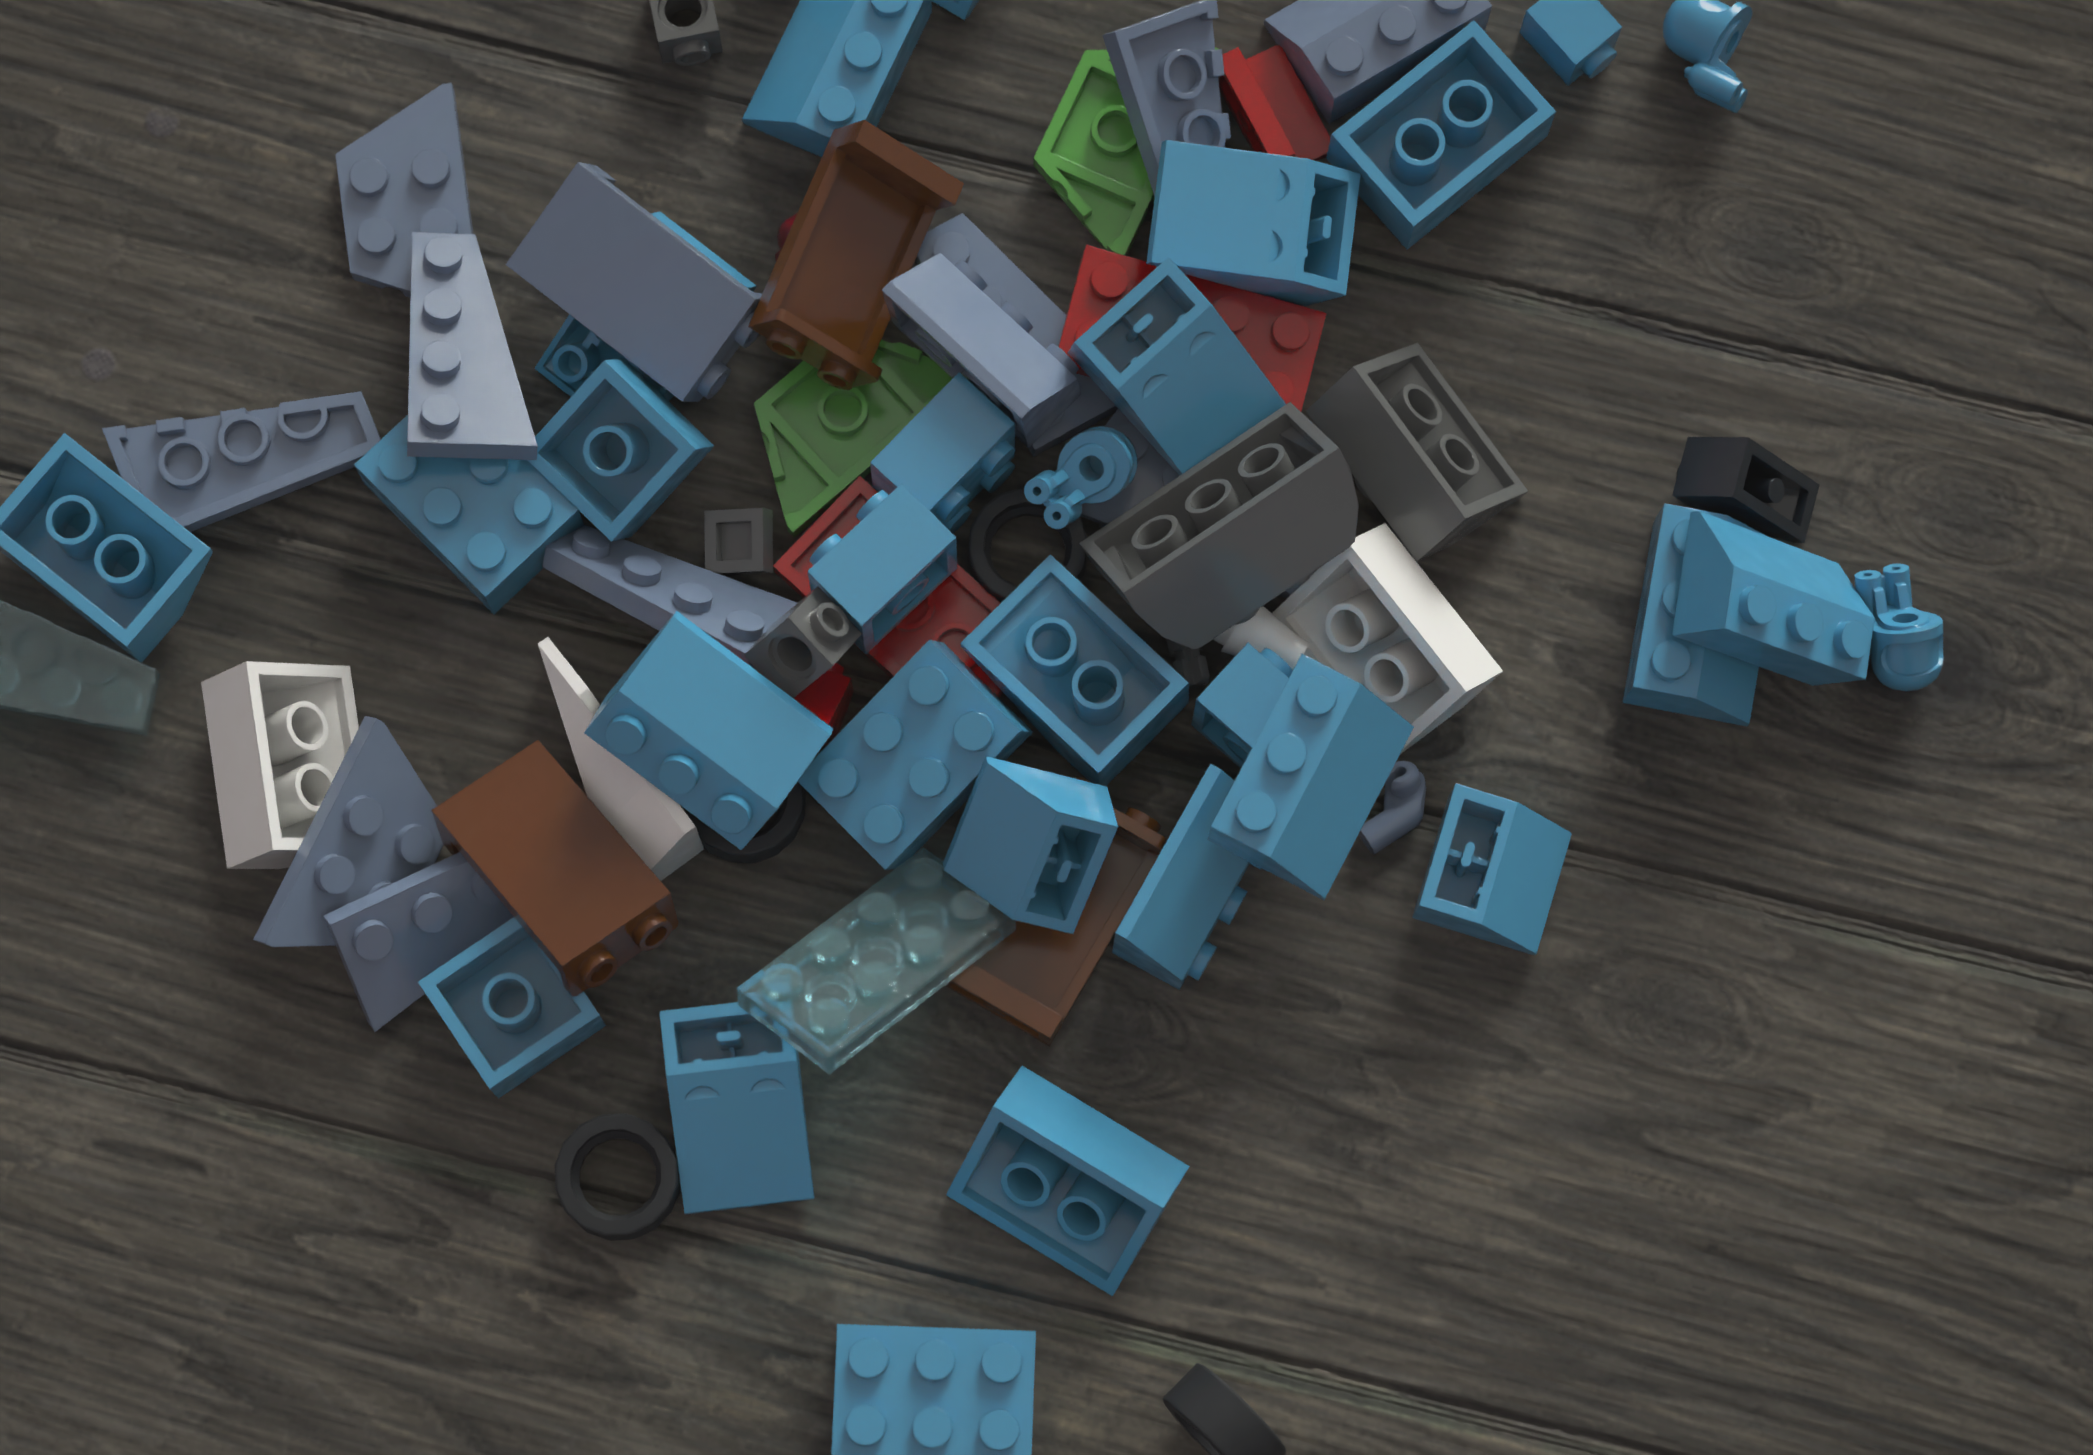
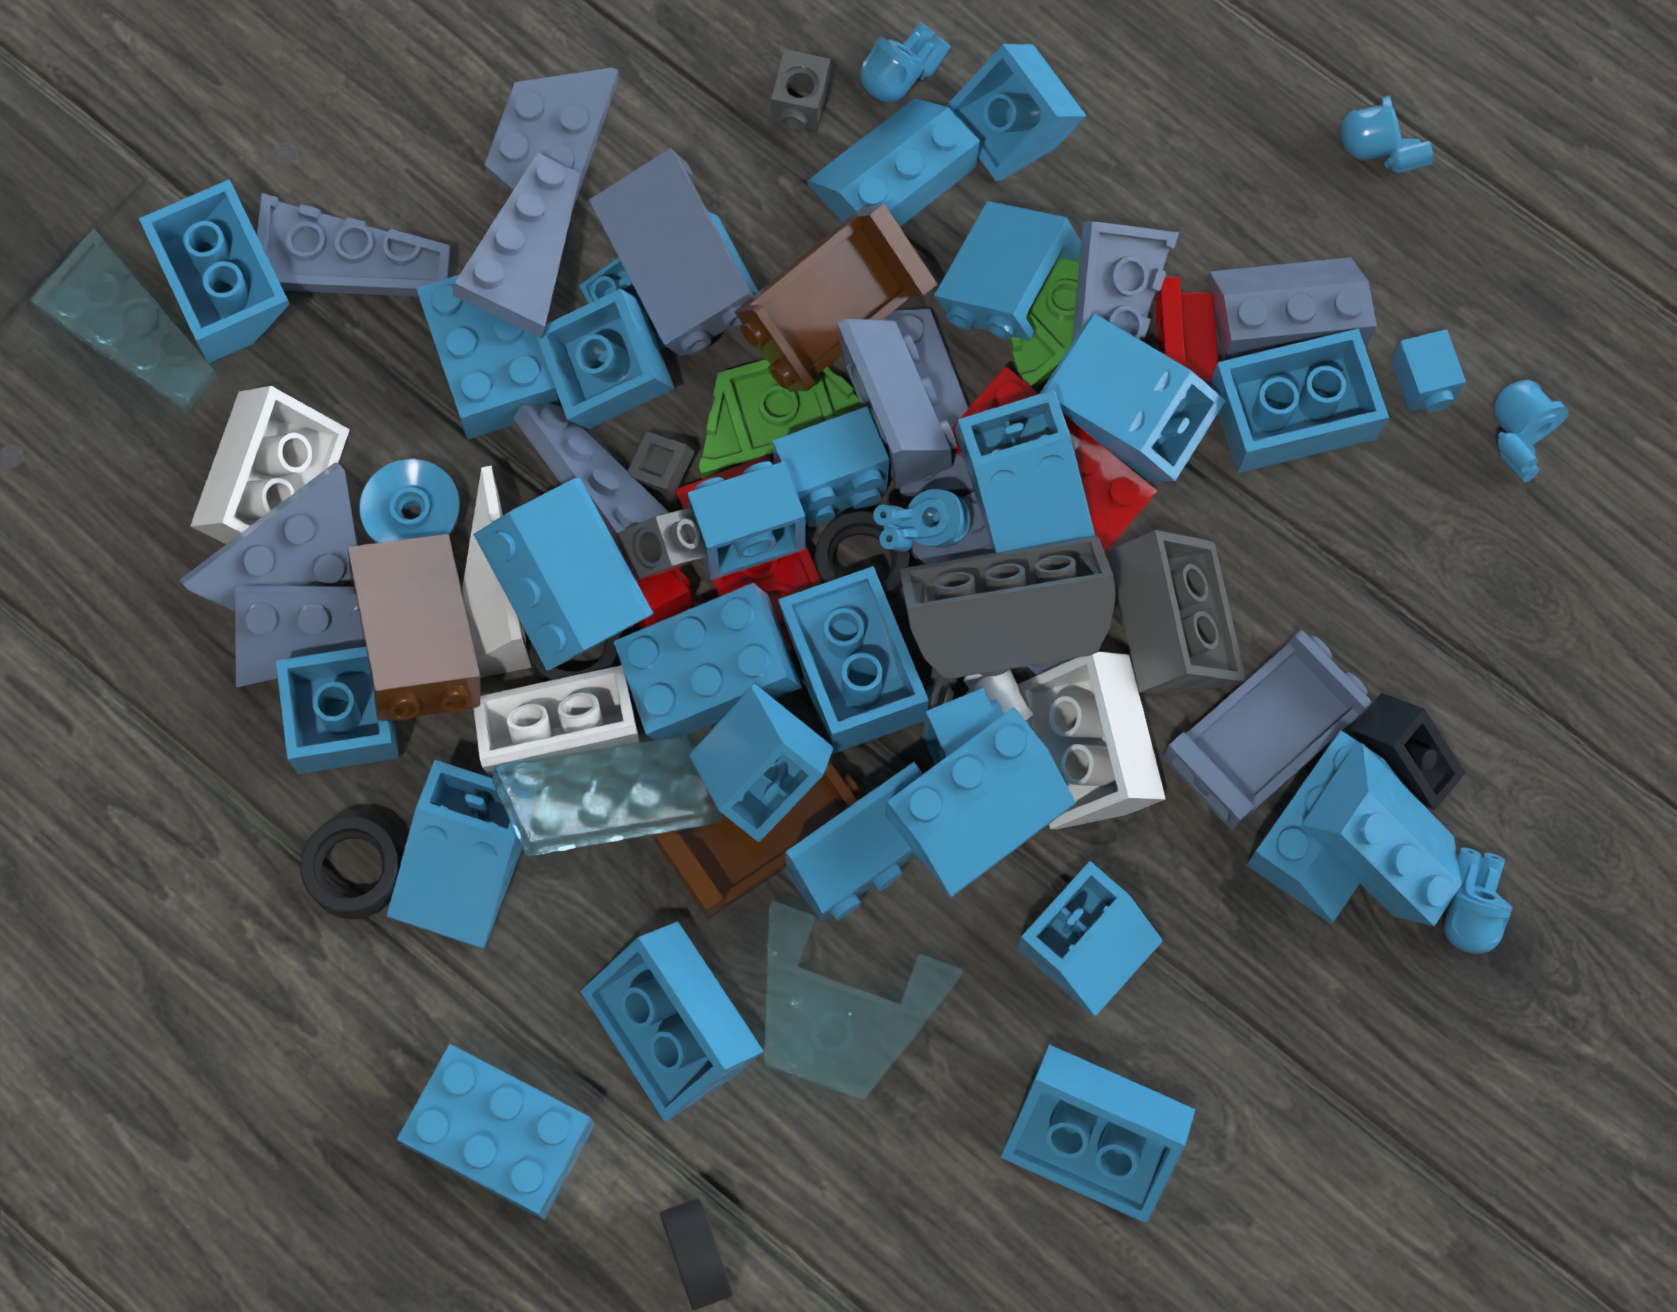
camera: 25 degrees right, 5 degrees down
sand blue arm [1359,761,1427,855] -> none
none -> dark azure dish [360,459,460,543]
none -> white slope [474,665,640,776]
none -> clear light blue wing [764,900,963,1103]
none -> dark azure panel [934,201,1081,341]
none -> dark azure slope [1000,1044,1196,1223]
none -> sand blue panel [1162,629,1371,831]

